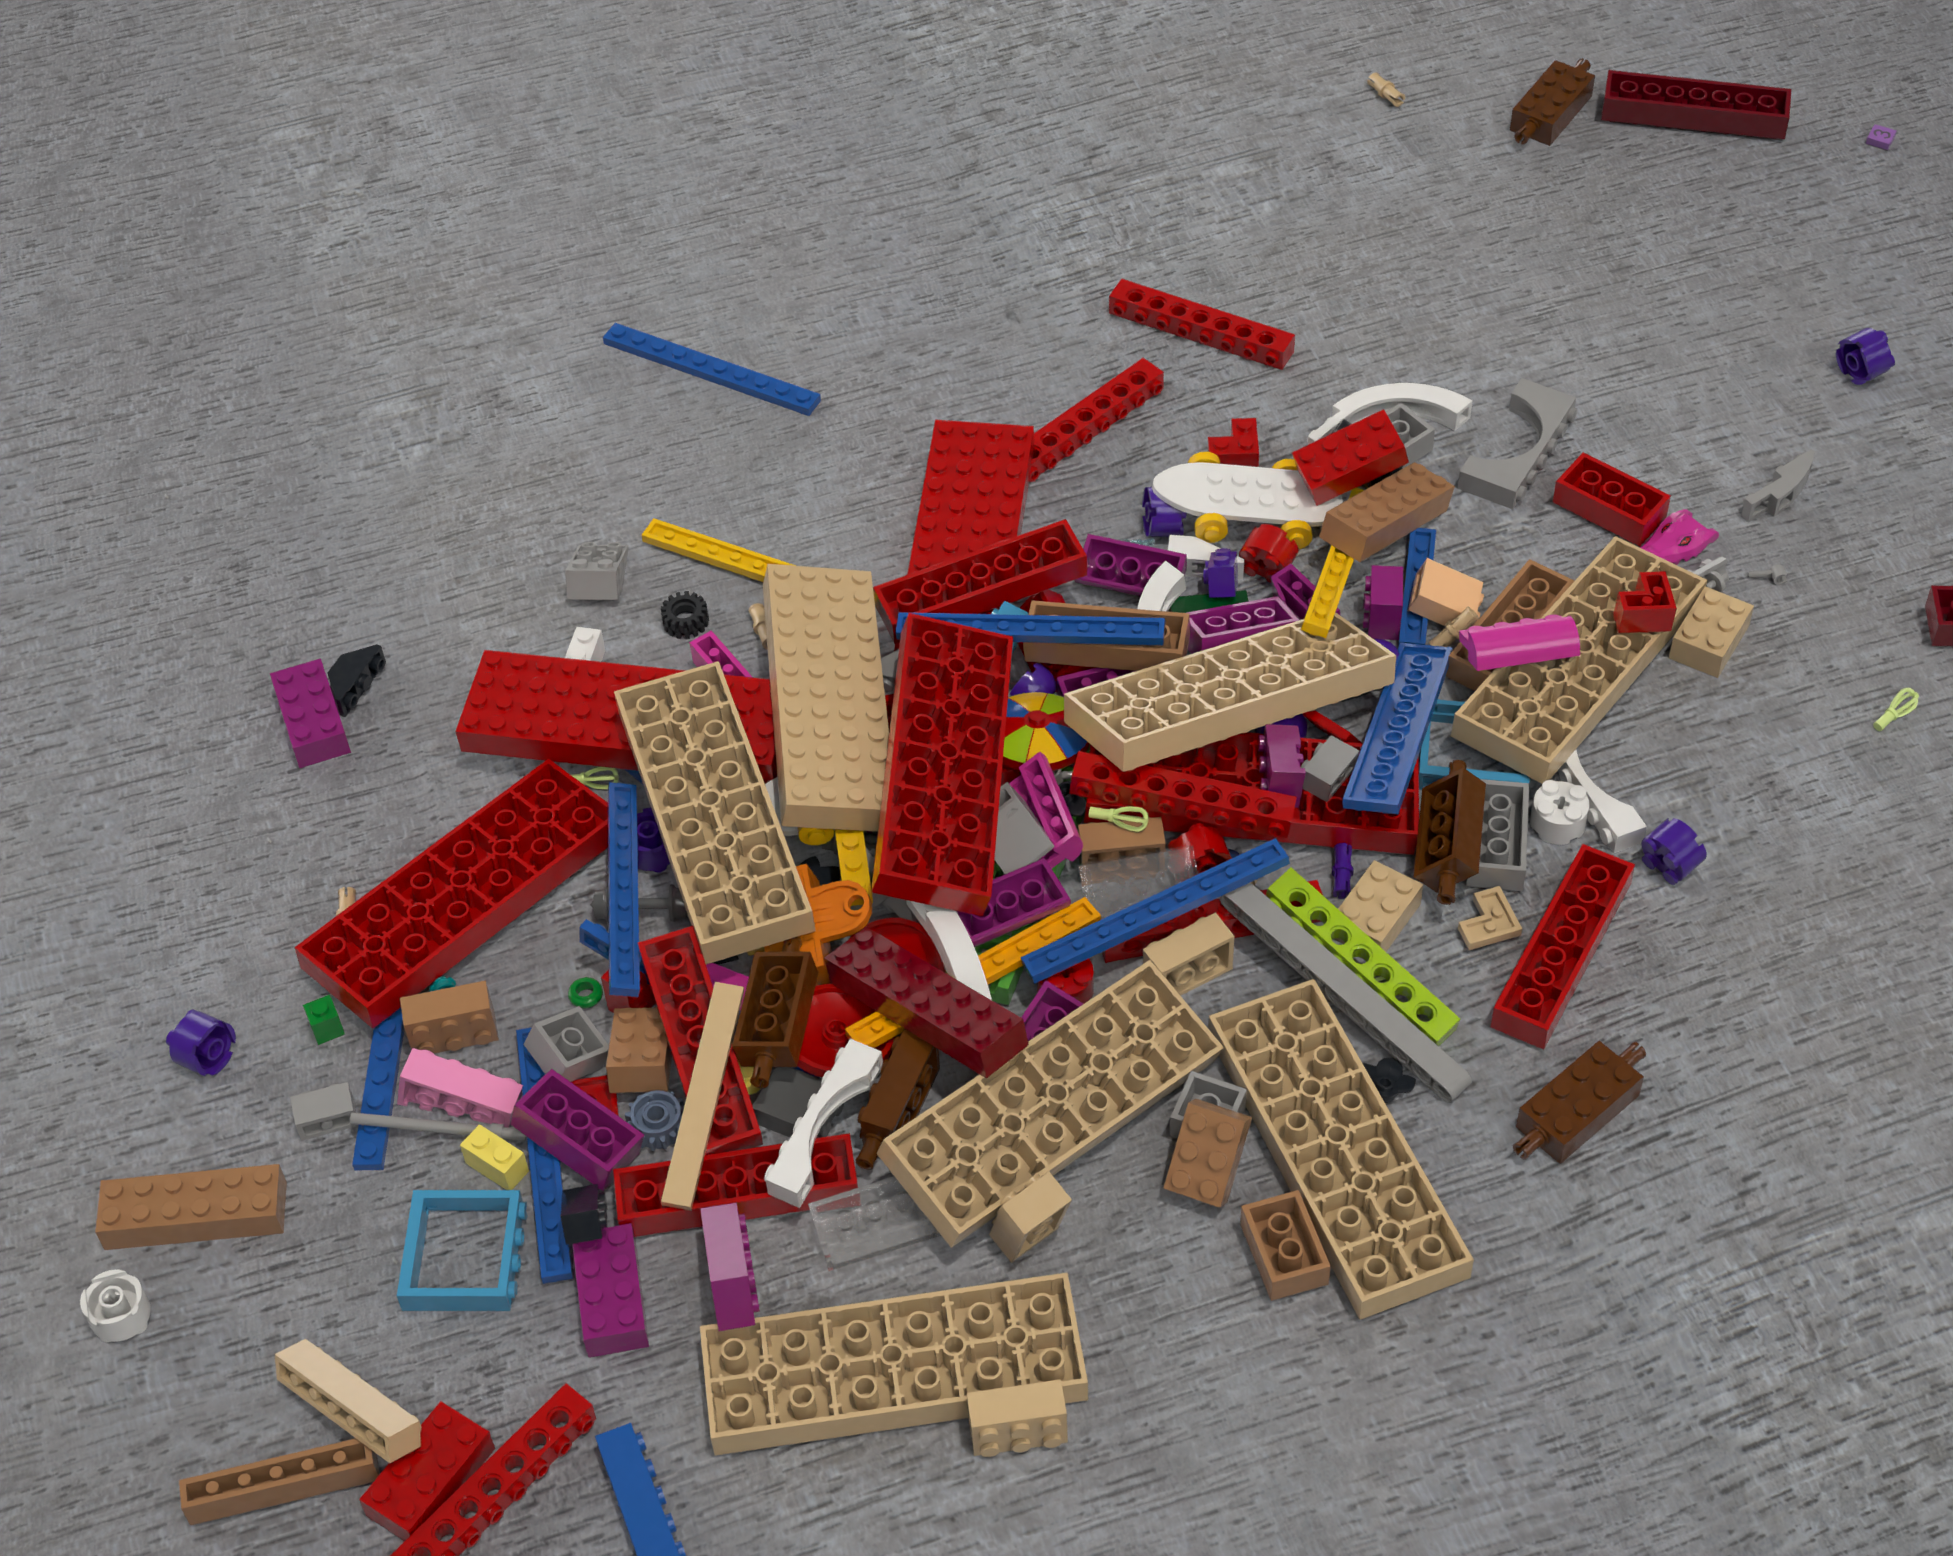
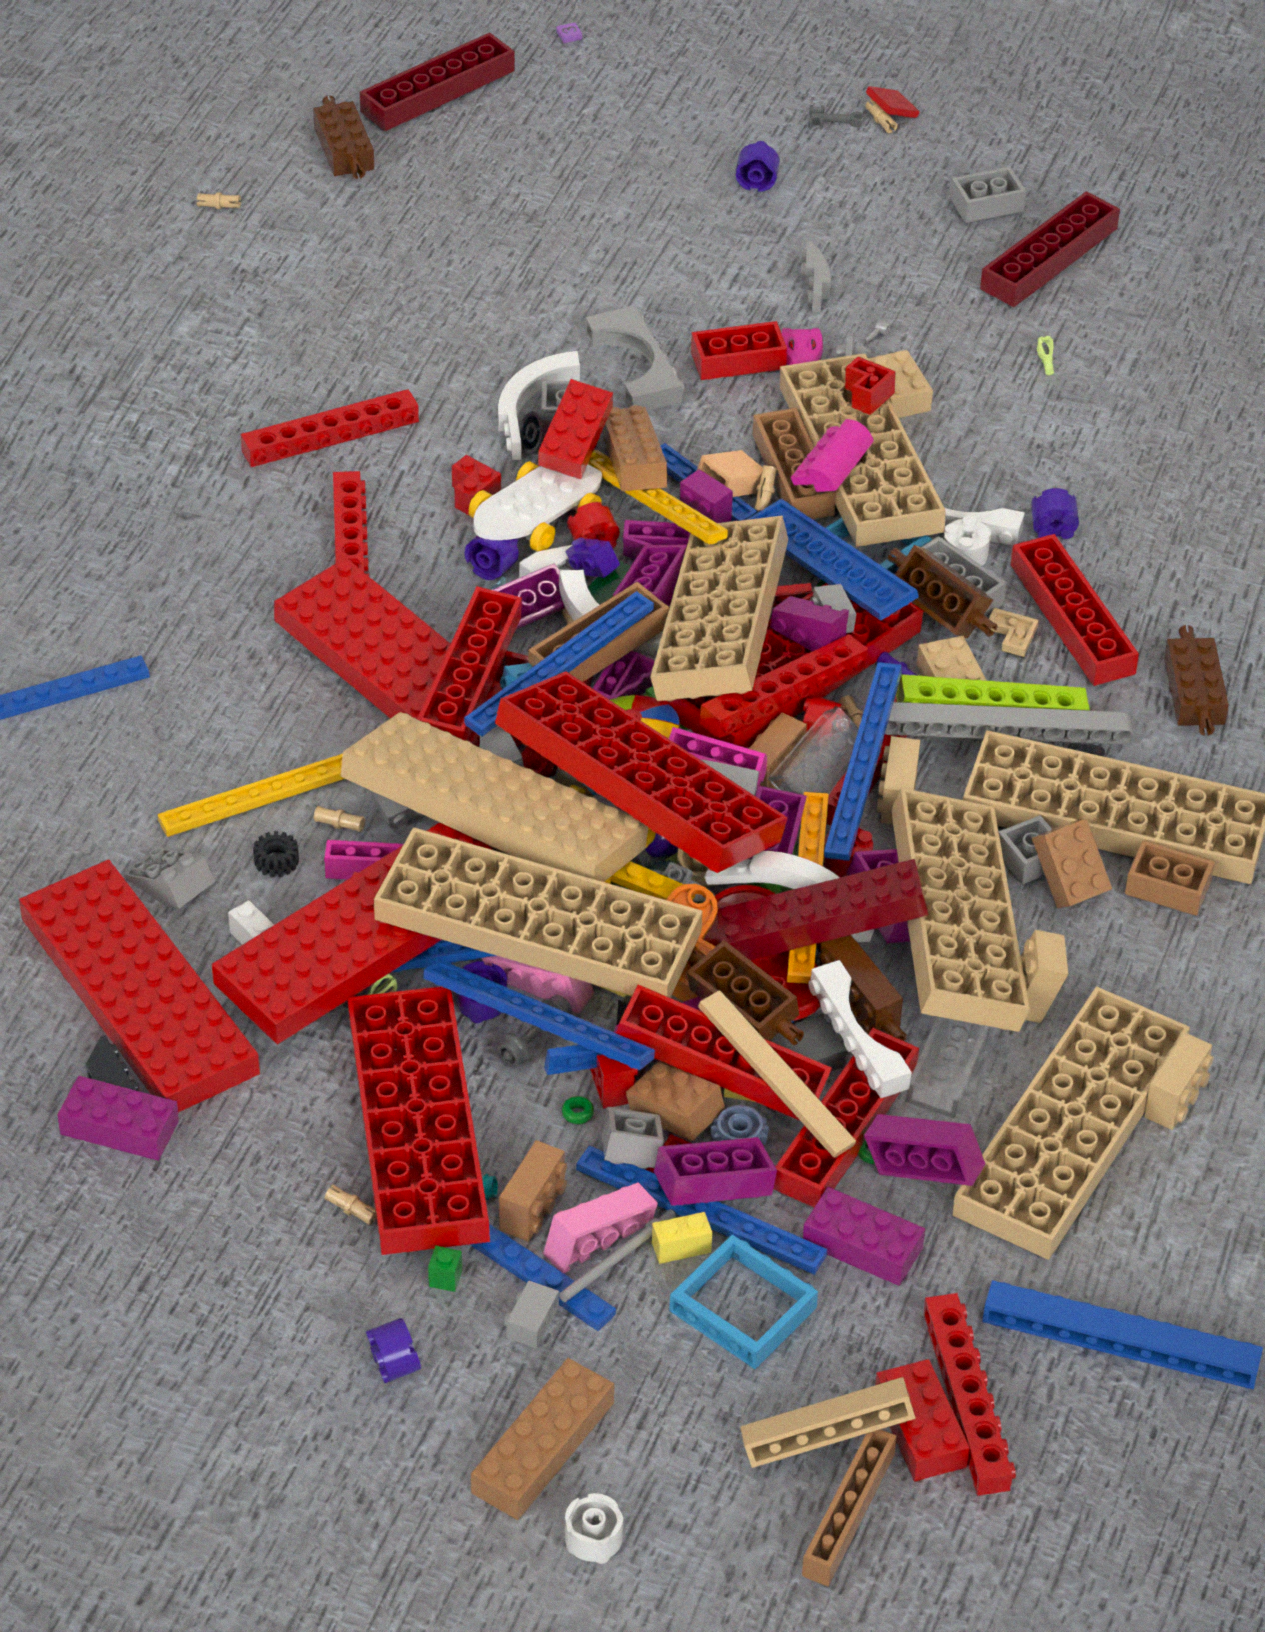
camera: 55 degrees left, 5 degrees down
black brick [561,1184,608,1245] -> none
yellowish green piece [1089,807,1149,832] -> none
none -> red brick [19,859,260,1113]

